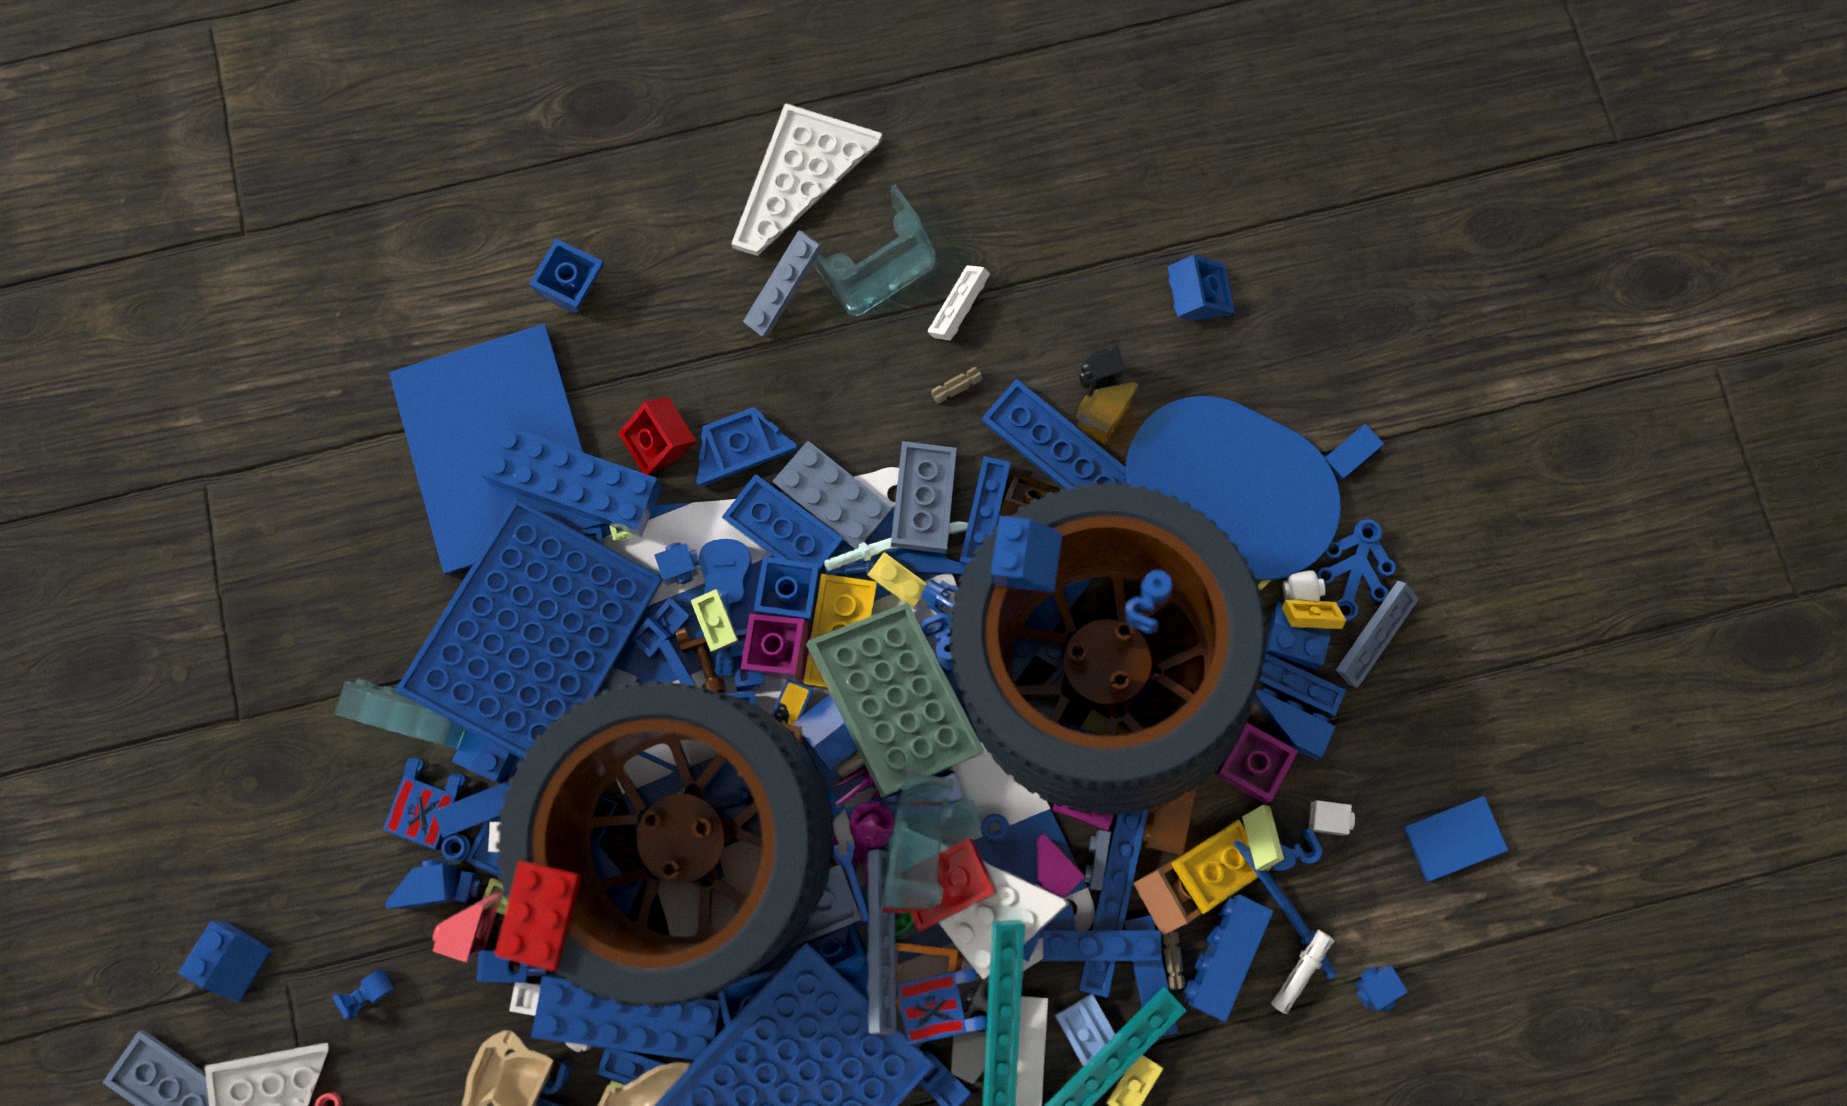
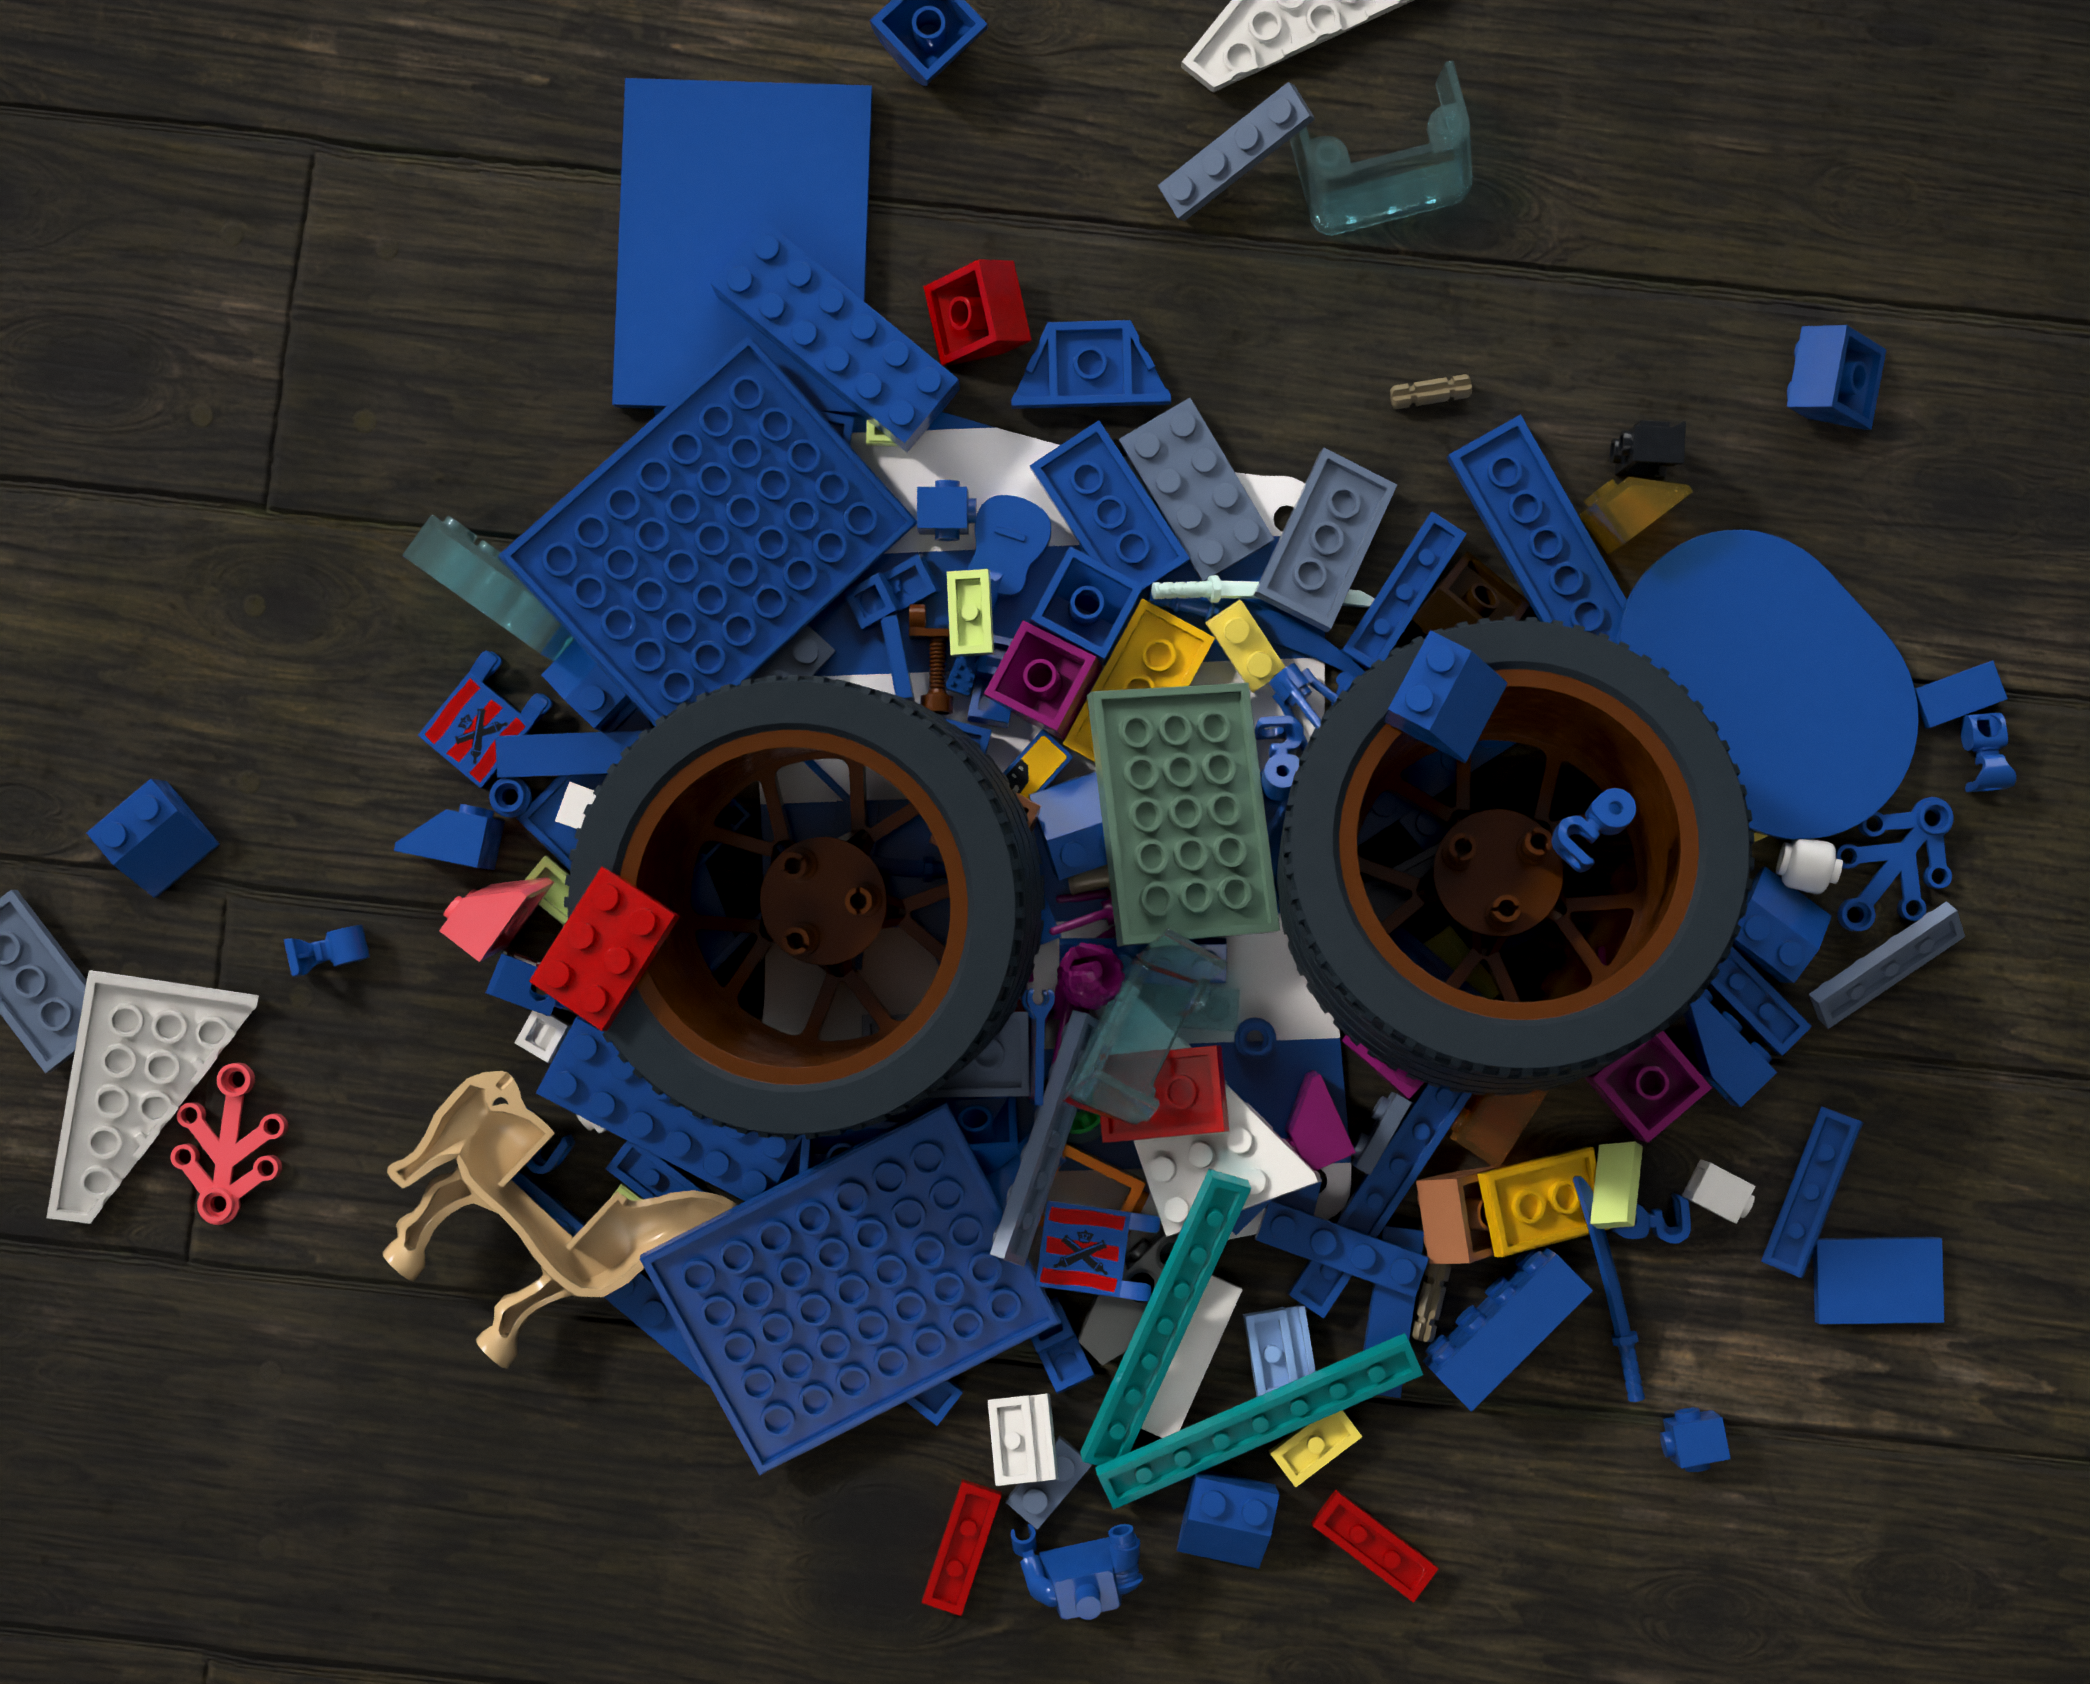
camera: 15 degrees right, 10 degrees up
blue plate [455,871,482,903] -> none
white plate [927,266,990,341] -> none
white pin [1271,930,1335,1014] -> none
yellow plate [1282,600,1346,629] -> none
none -> blue tile [1761,1106,1863,1279]
none -> blue leg [1961,713,2016,792]

